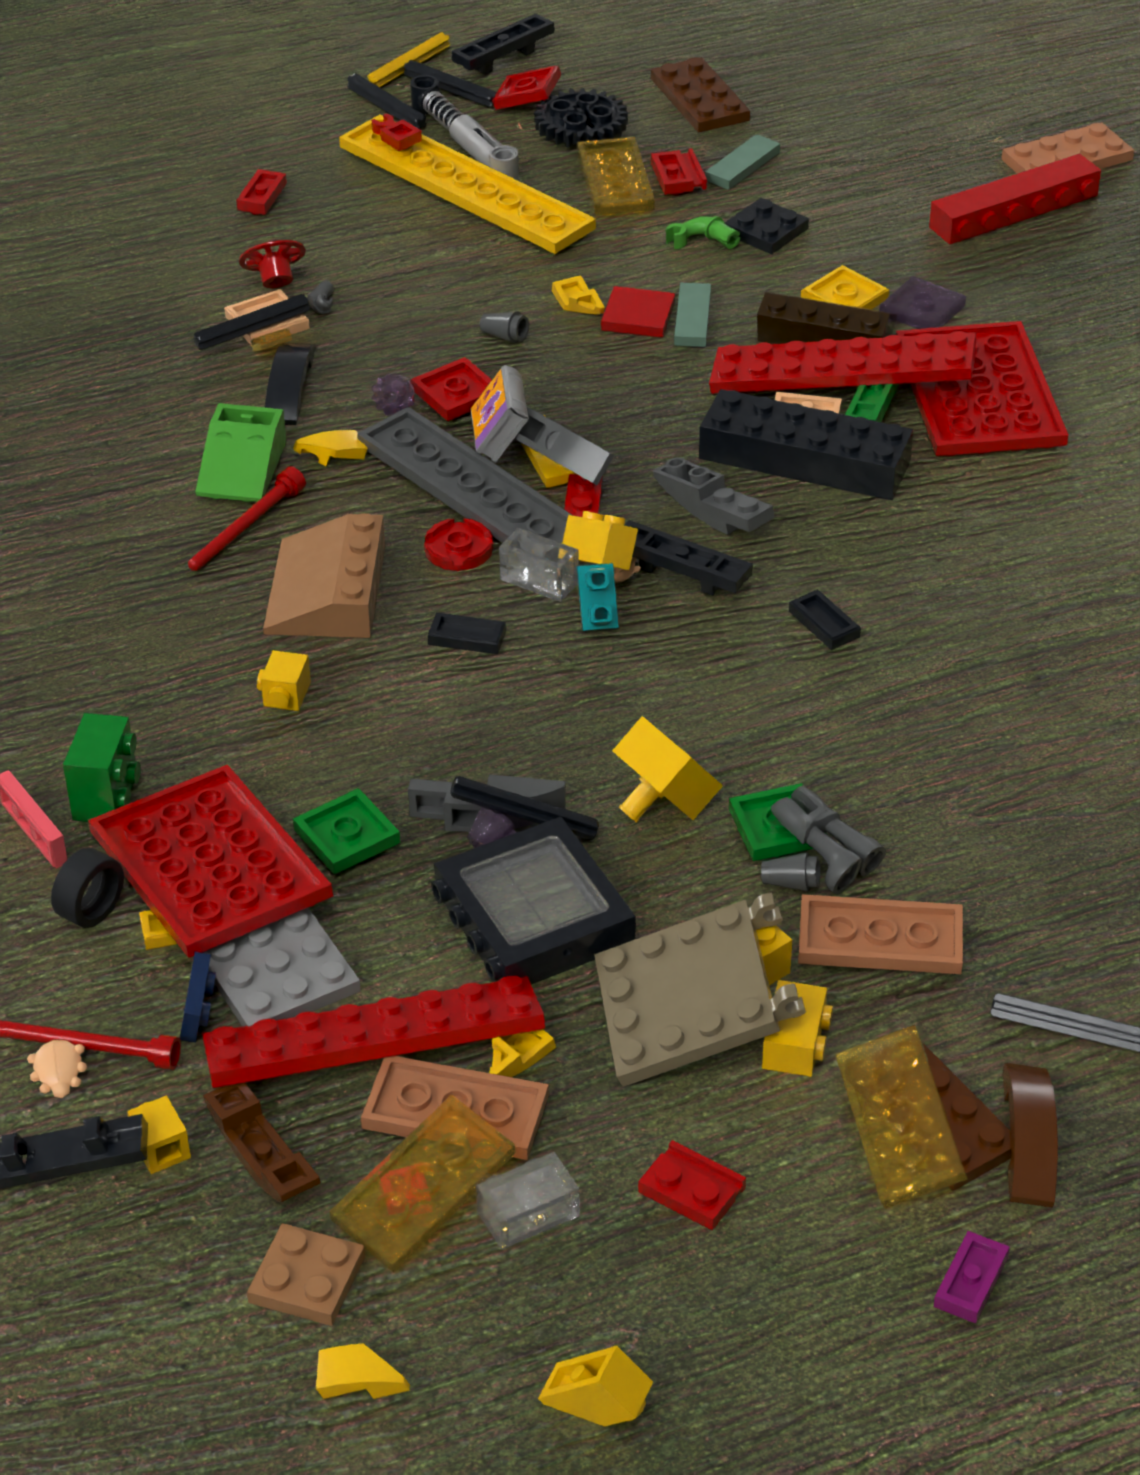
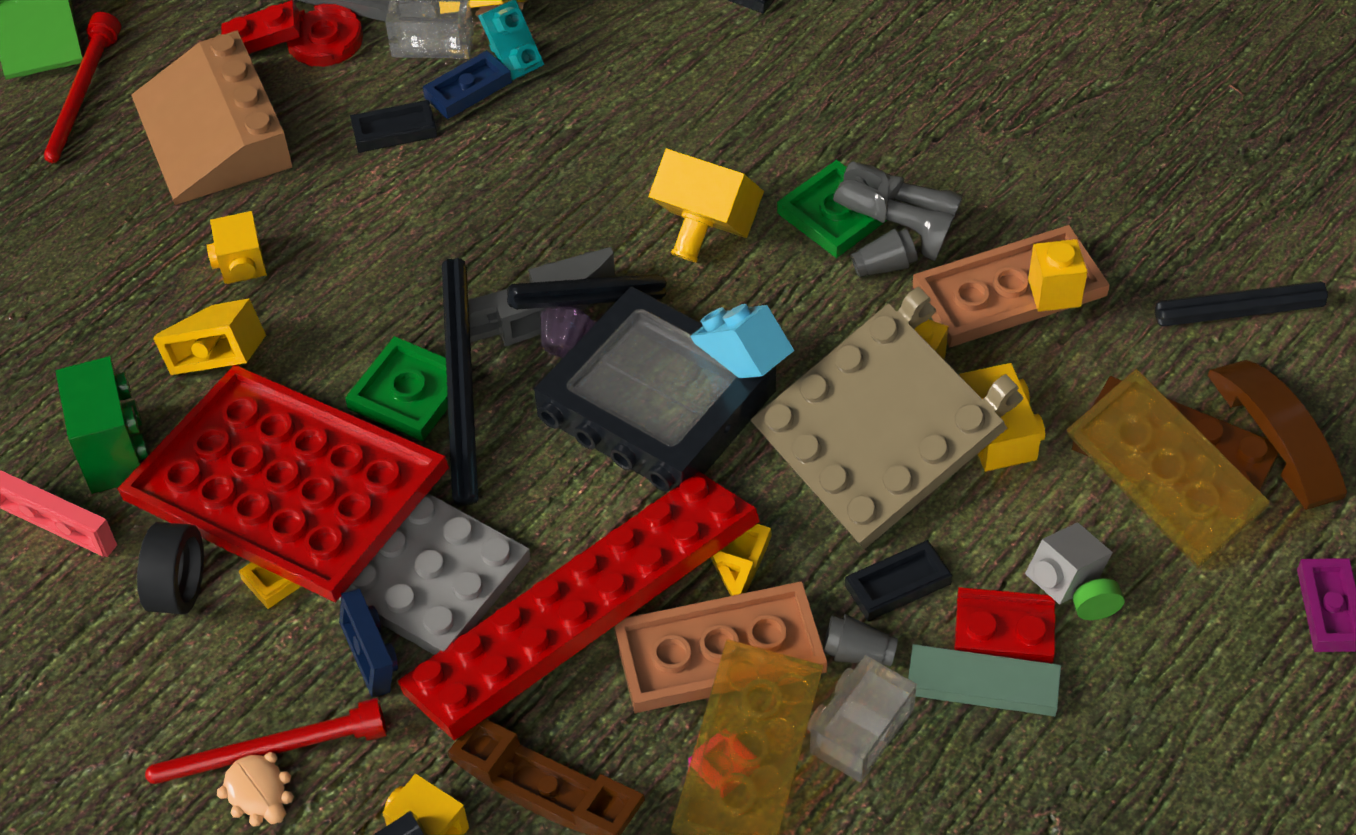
camera: 25 degrees left, 10 degrees up
none -> yellow slope [153,298,266,375]
none -> red plate [221,0,301,54]
none -> dark blue plate [423,50,512,119]
none -> black axle [442,258,478,506]
none -> medium azure slope [690,304,795,378]
none -> dark grey cone [823,614,898,666]
none -> black tile [845,540,952,622]
none -> sand green tile [906,644,1061,717]
none -> light grey brick [1025,522,1113,605]
none -> yellow brick [1028,239,1088,312]
none -> bright green tile [1072,578,1125,620]

